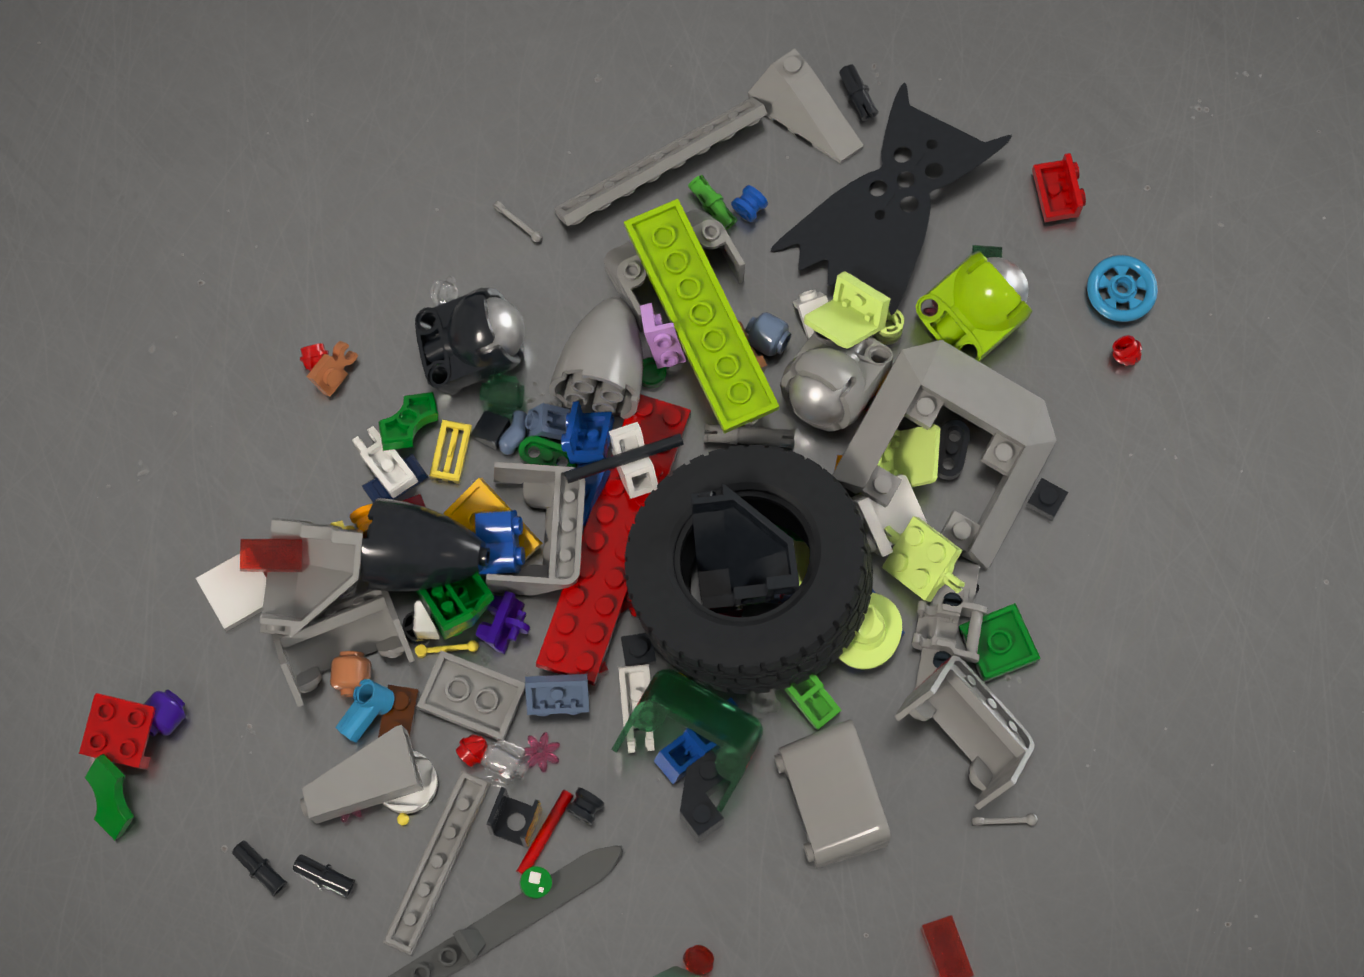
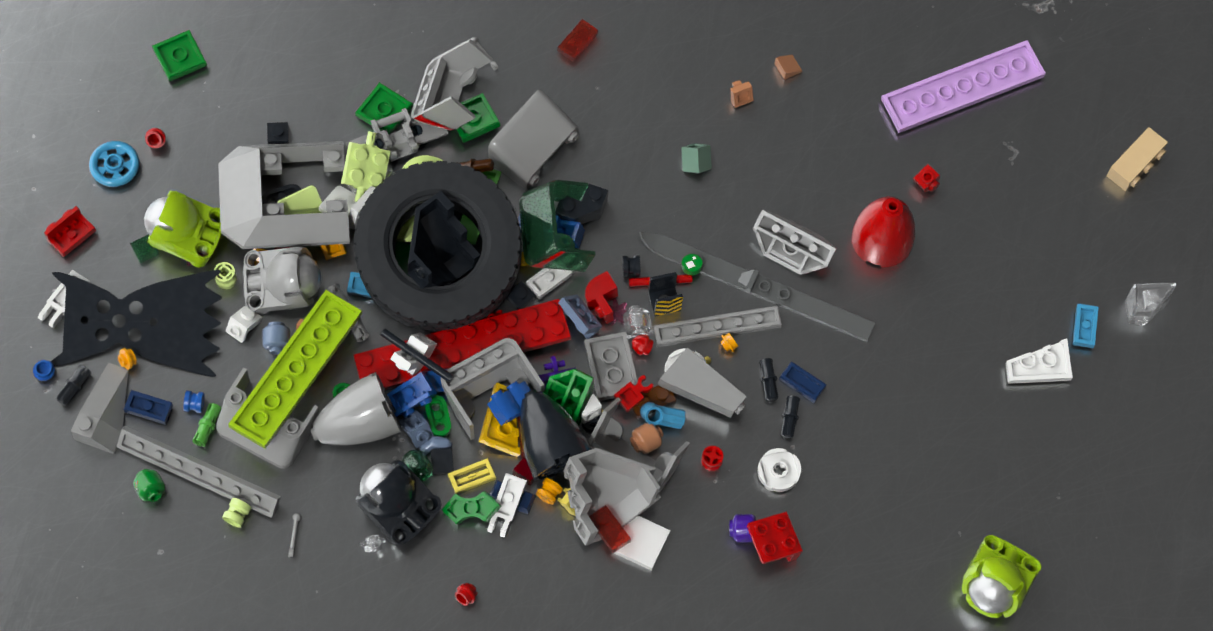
camera: 130 degrees left, 5 degrees down
green tile [85,754,134,841] -> none
nougat plate [306,341,358,397] -> none
lavender bracket [640,303,686,369] -> none
clear red plate [683,945,714,976] -> none
yellowish green bracket [804,271,891,349] -> none
none -> blue plate [33,360,55,381]
none -> white hinge [38,270,90,328]
none -> light orange plate [118,348,136,370]
none -> dark blue plate [124,390,173,424]
none -> green head [133,469,165,502]
none -> green plate [152,30,207,82]
none -> yellowish green wheel [222,498,252,528]
none -> green plate [456,93,501,143]
none -> reddish brown axle [456,159,494,172]
none -> red brick [585,271,618,324]
none -> red plate [614,375,653,413]
none -> red wheel [701,446,724,471]
none -> light orange plate [720,333,739,352]
none -> white plate [757,448,801,492]
none -> dark blue tile [779,361,827,403]

